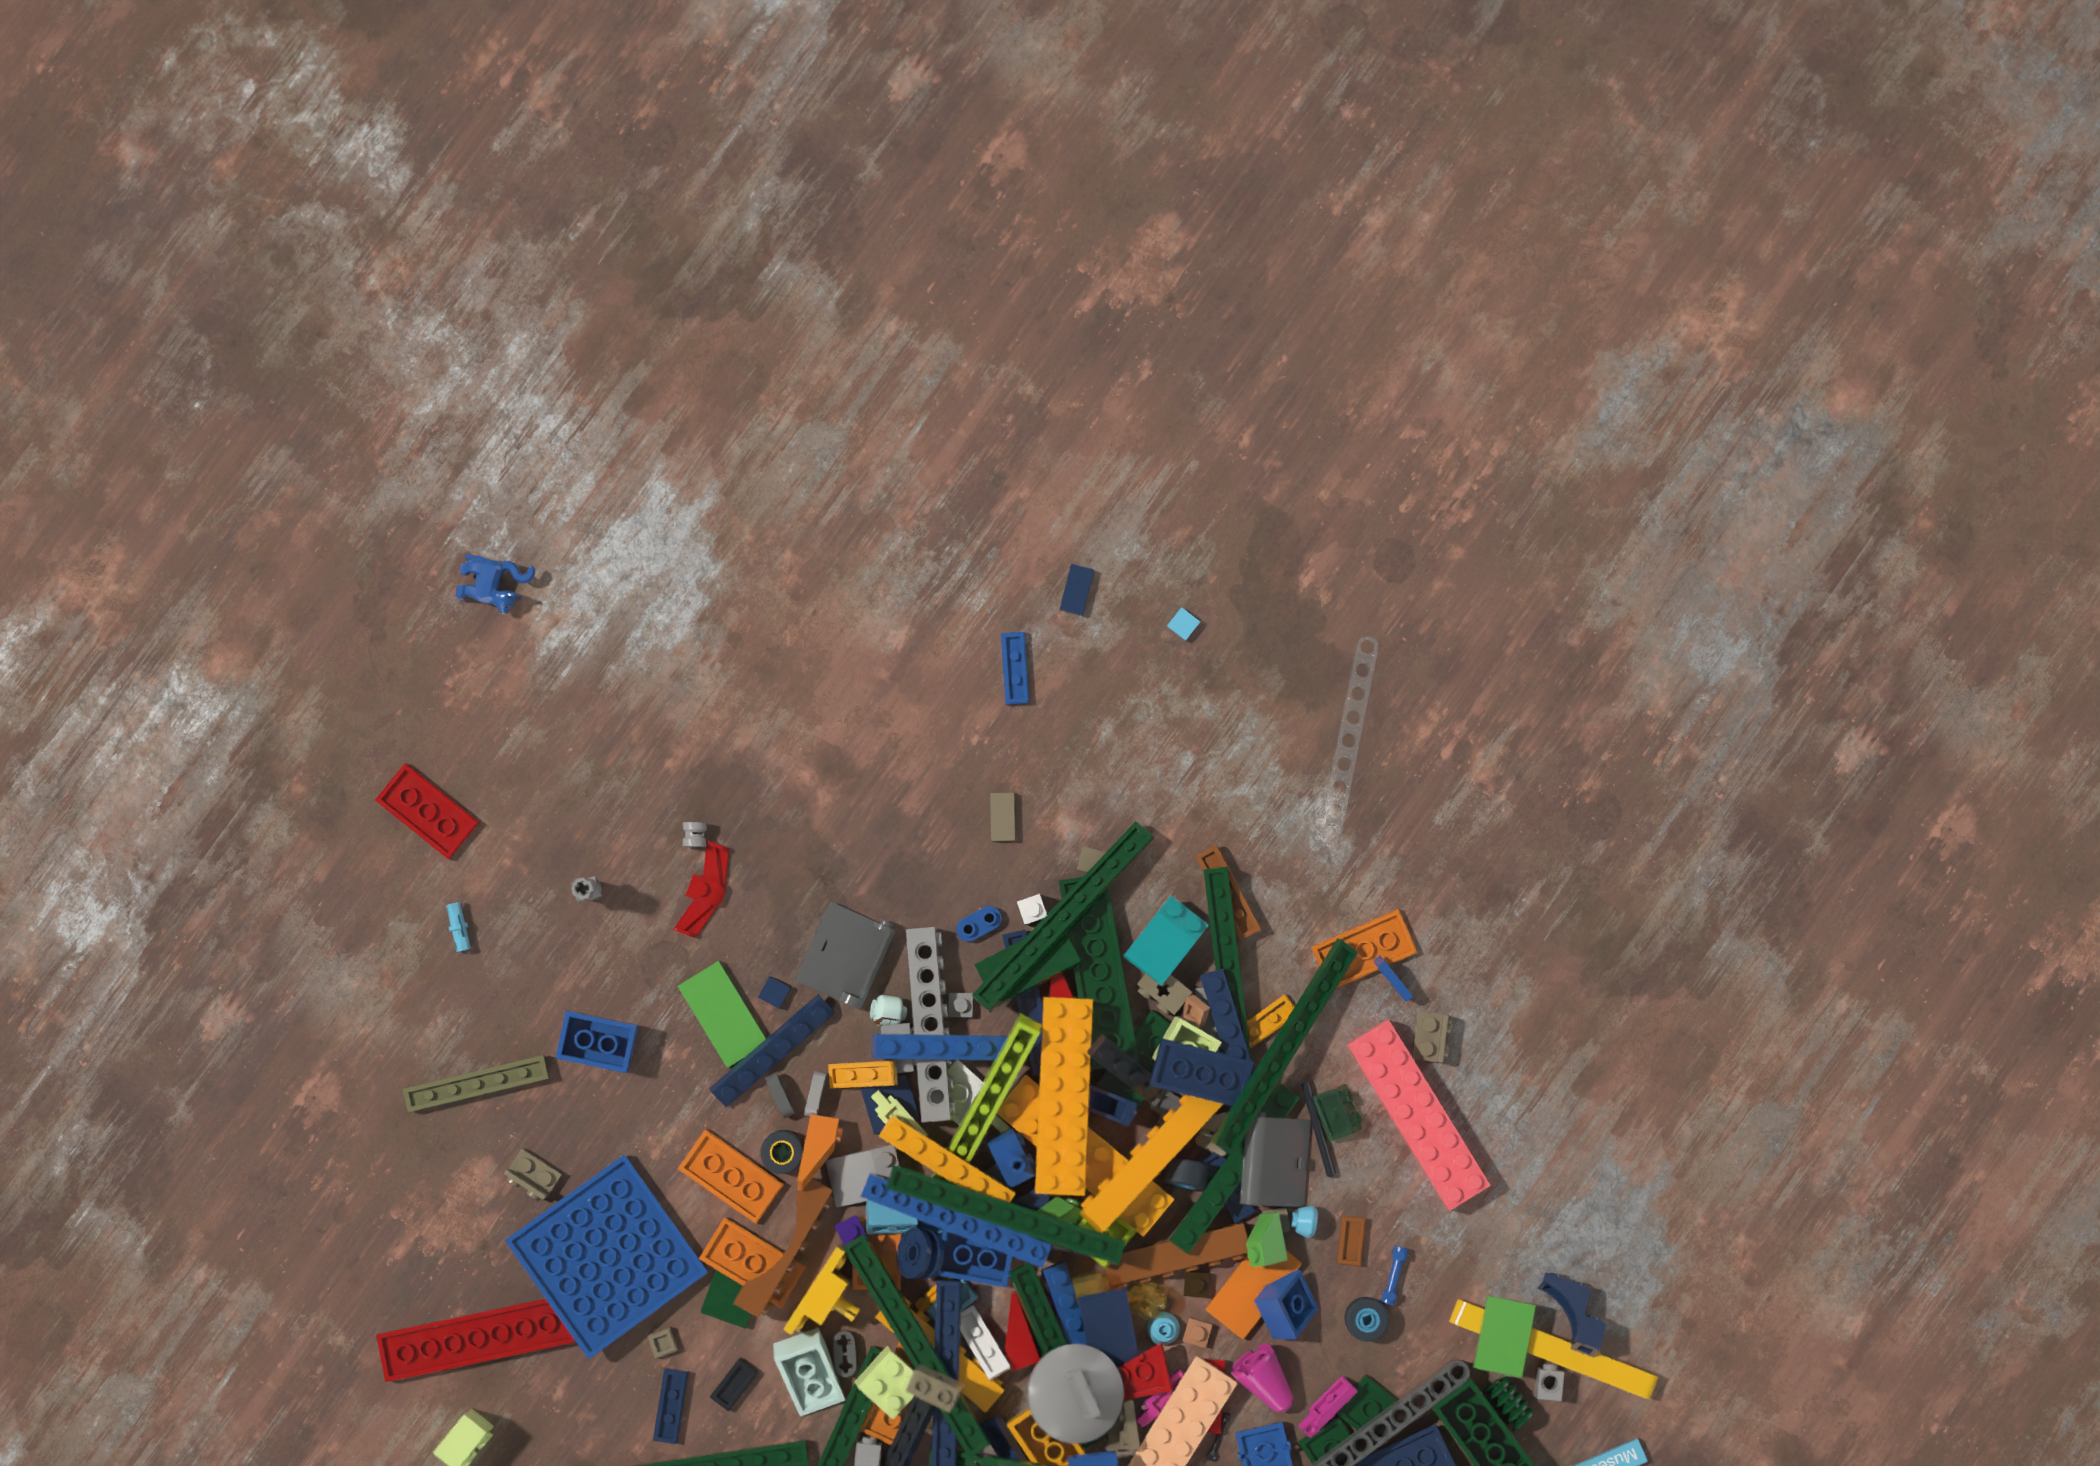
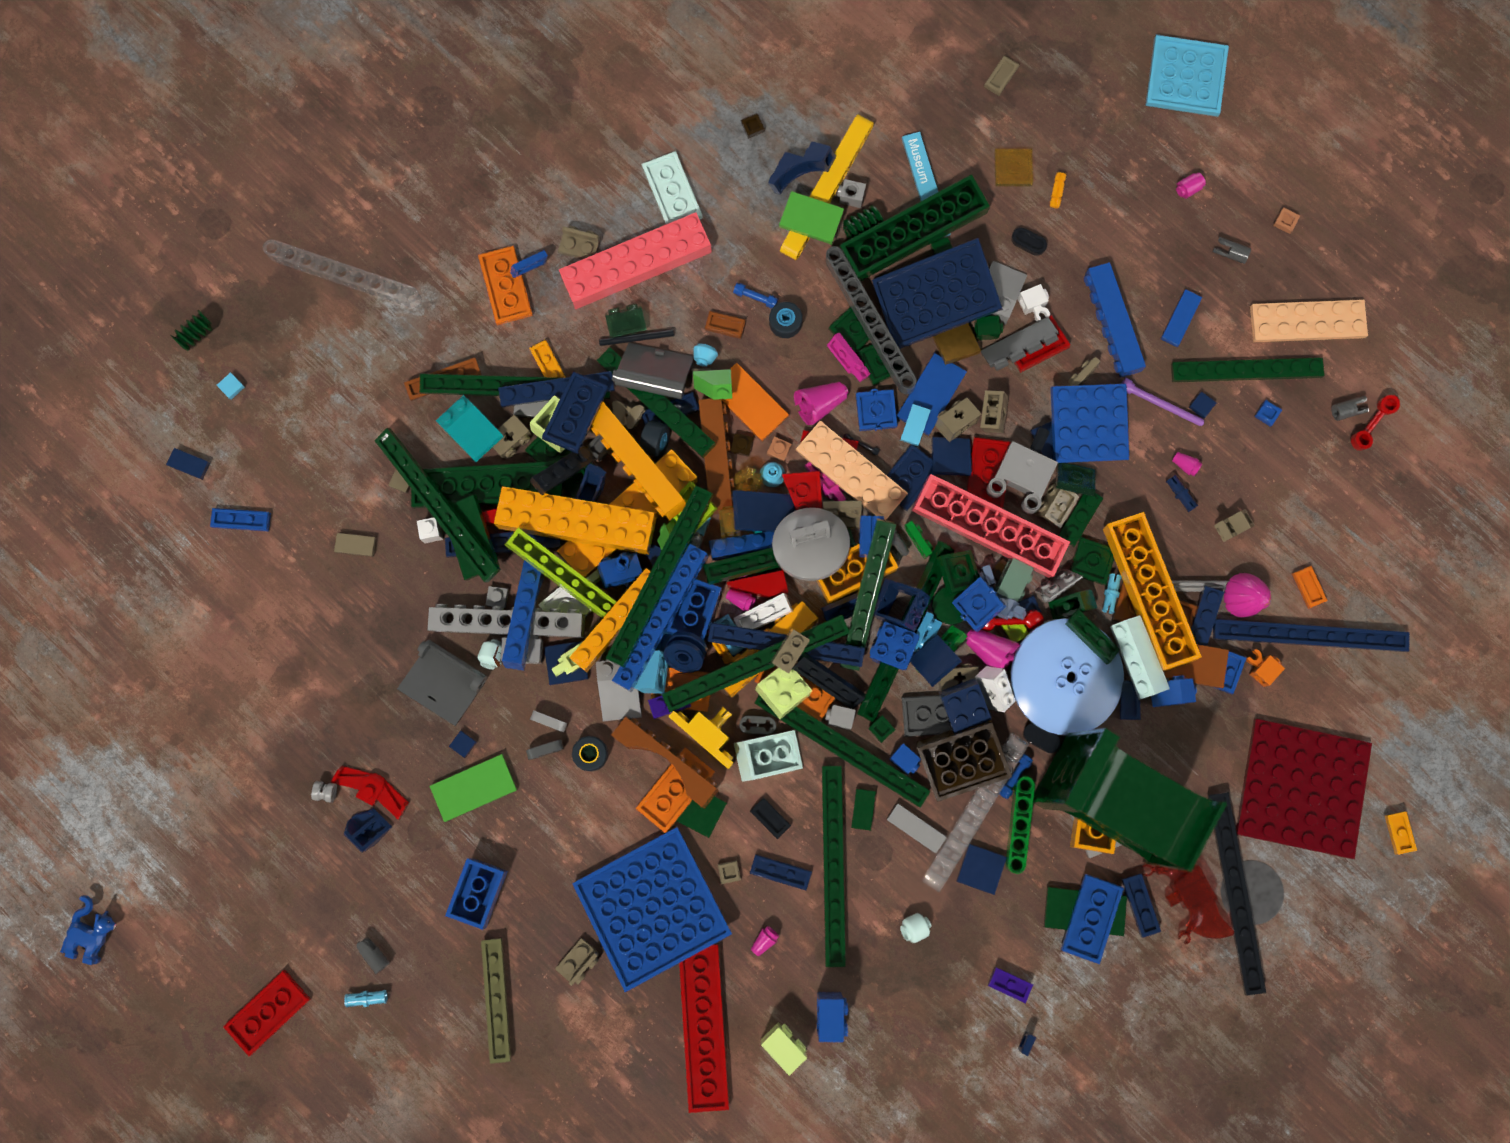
camera: 80 degrees left, 5 degrees down
light grey piece [571,875,602,903] -> none
orange tile [678,1129,784,1224] -> none
dark blue plate [709,994,835,1107] -> none
orange slope [797,1114,843,1191] -> none
light orange tile [828,1060,898,1088] -> none
blue plate [956,906,1001,941] -> none
nougat plate [1181,994,1210,1029] -> none
dark green plate [1211,938,1358,1155] -> none
blue slope [1254,1270,1319,1339] -> none
none -> dark green piece [171,310,213,351]
none -> dark blue slope [344,808,392,853]
none -> dark grey hinge [356,938,390,975]
none -> light aqua tile [642,151,703,224]
none -> dark pink cone [726,589,756,611]
none -> dark brown tile [741,113,765,139]
none -> dark pink cone [751,926,779,957]

